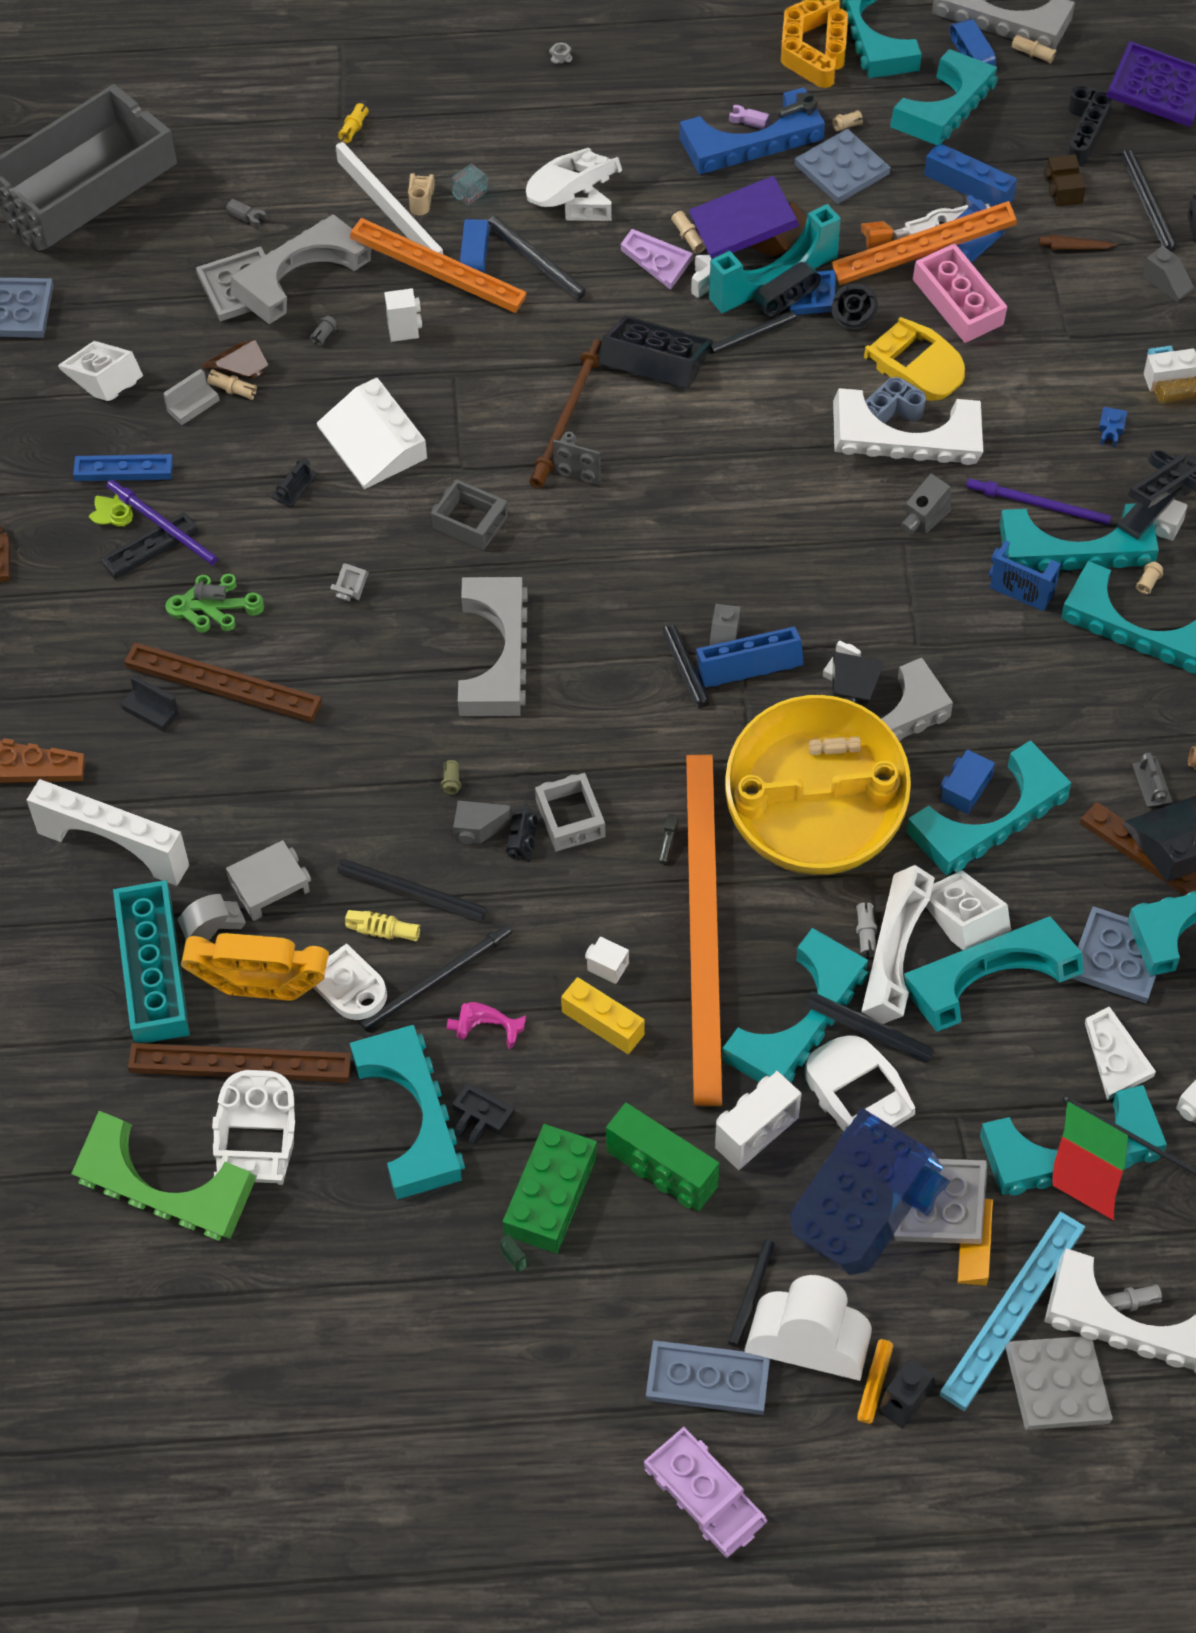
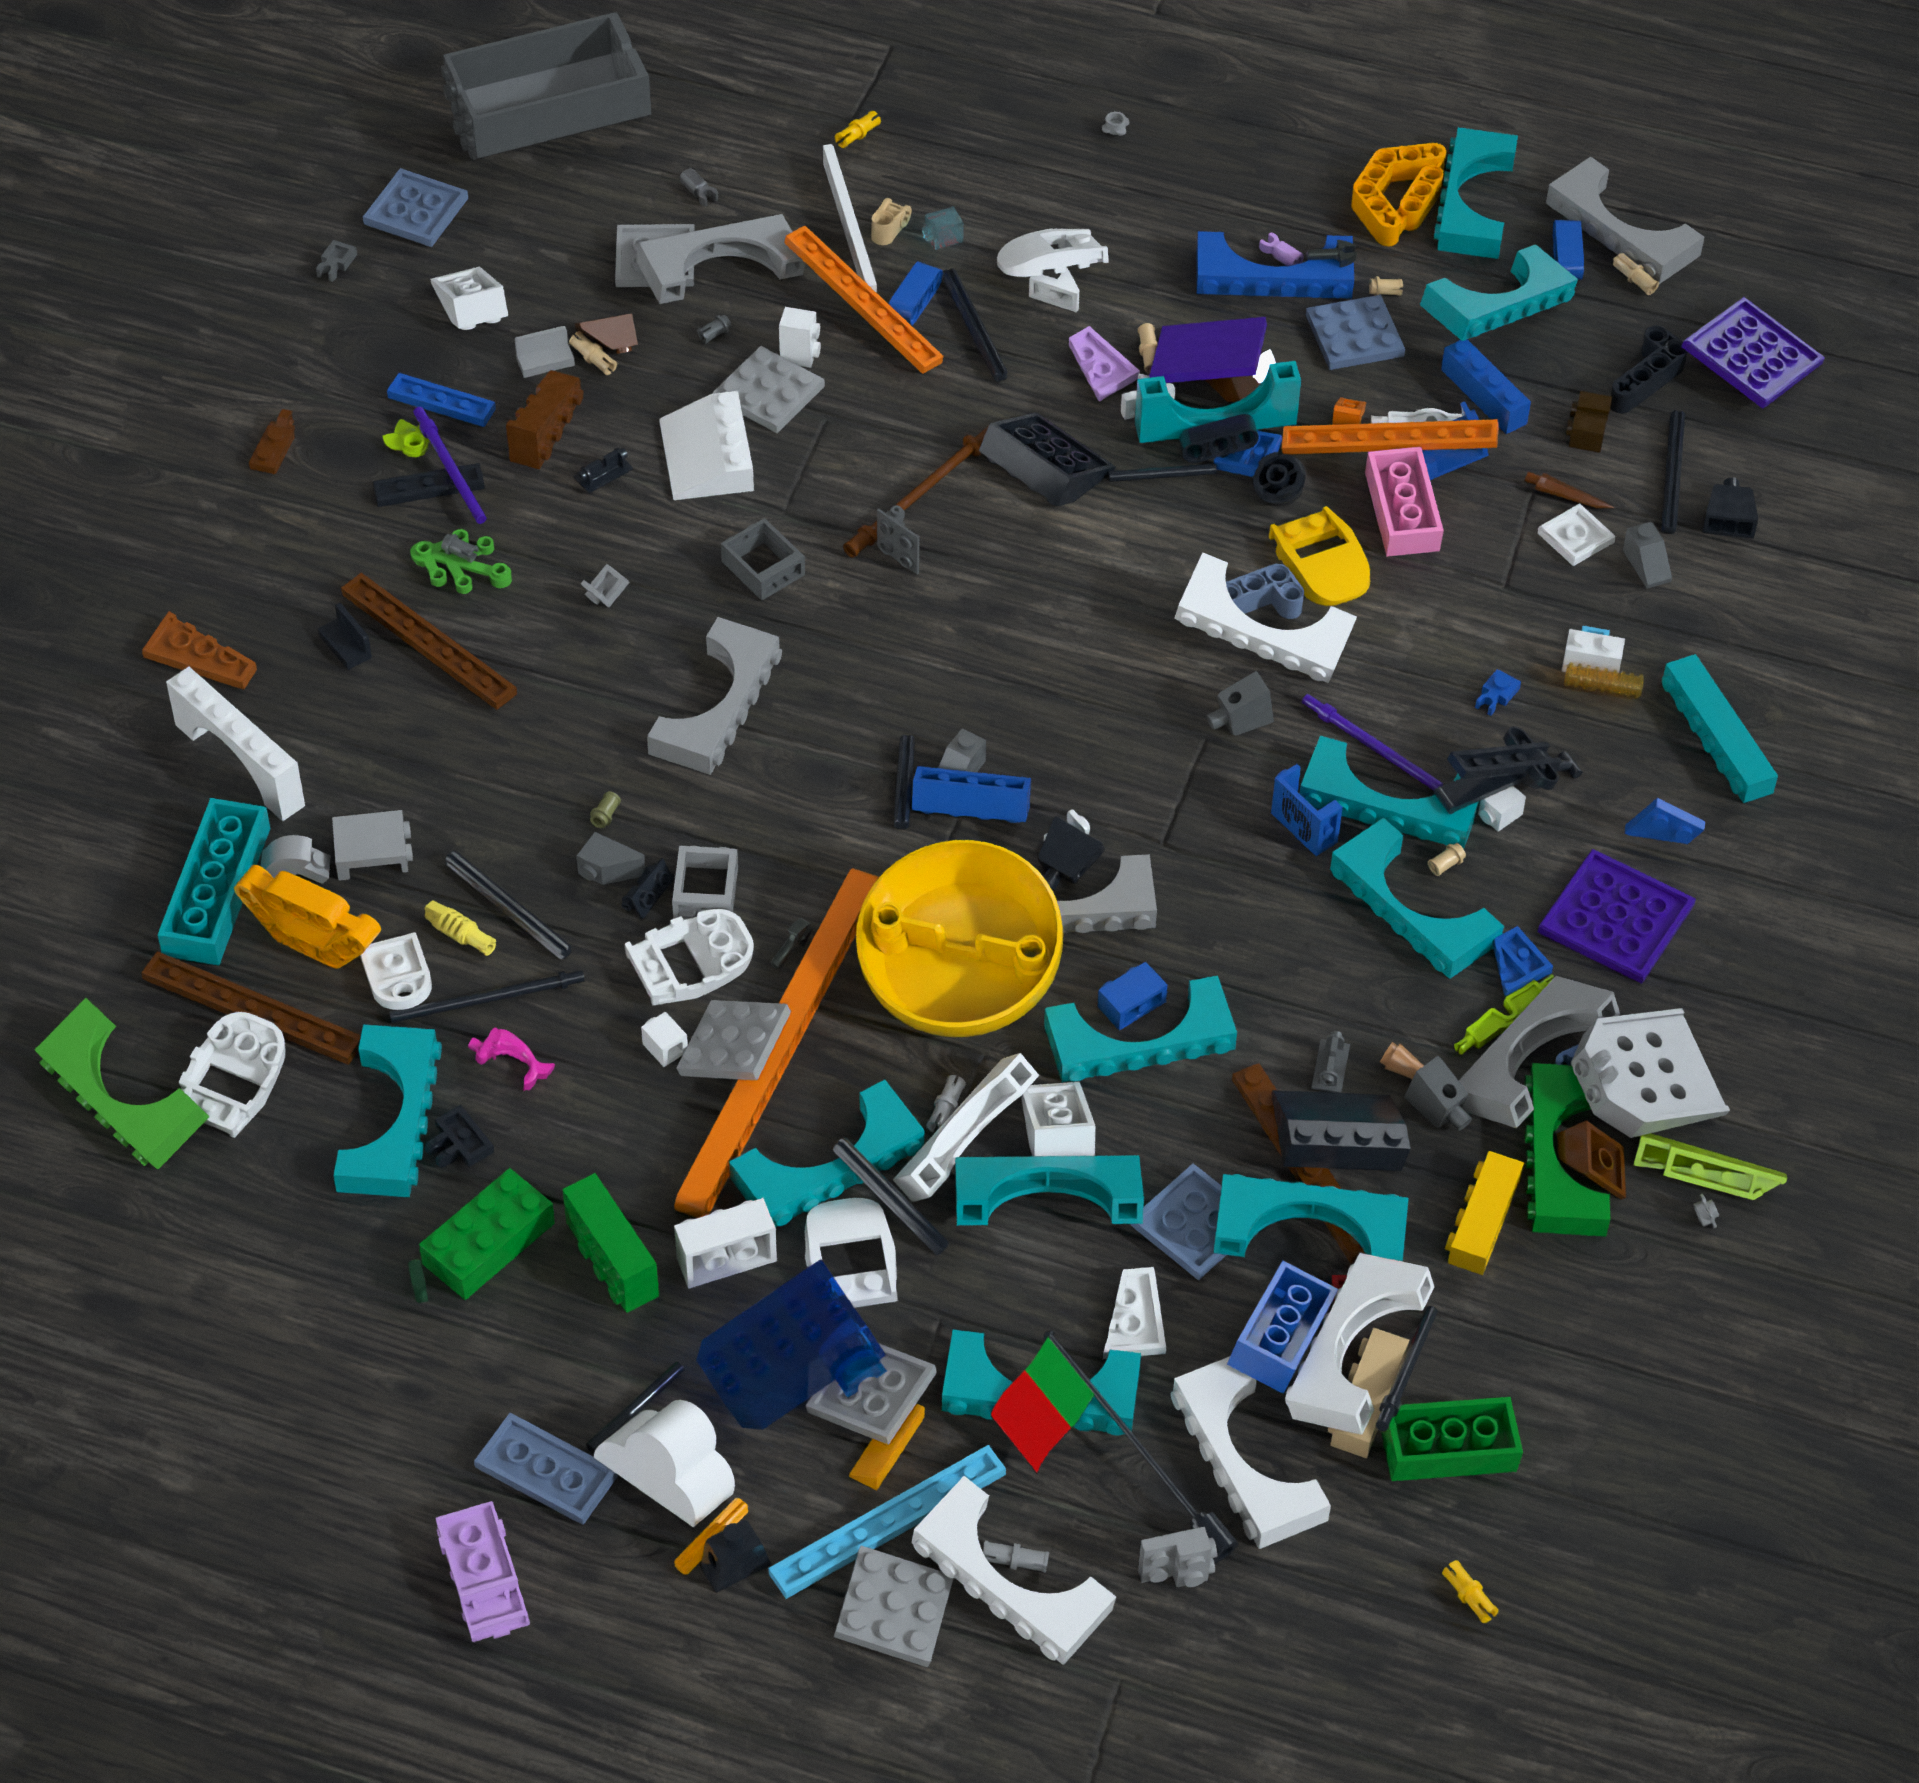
camera: 20 degrees right, 5 degrees down
yellow brick [561,977,644,1055] -> none
tan axle [809,736,861,755] -> none
none -> reddish brown wedge [506,370,584,470]
none -> white slope [625,909,754,1005]
none -> light grey plate [676,1000,791,1080]
none -> light grey plate [713,346,825,433]
none -> white tile [1538,503,1616,566]

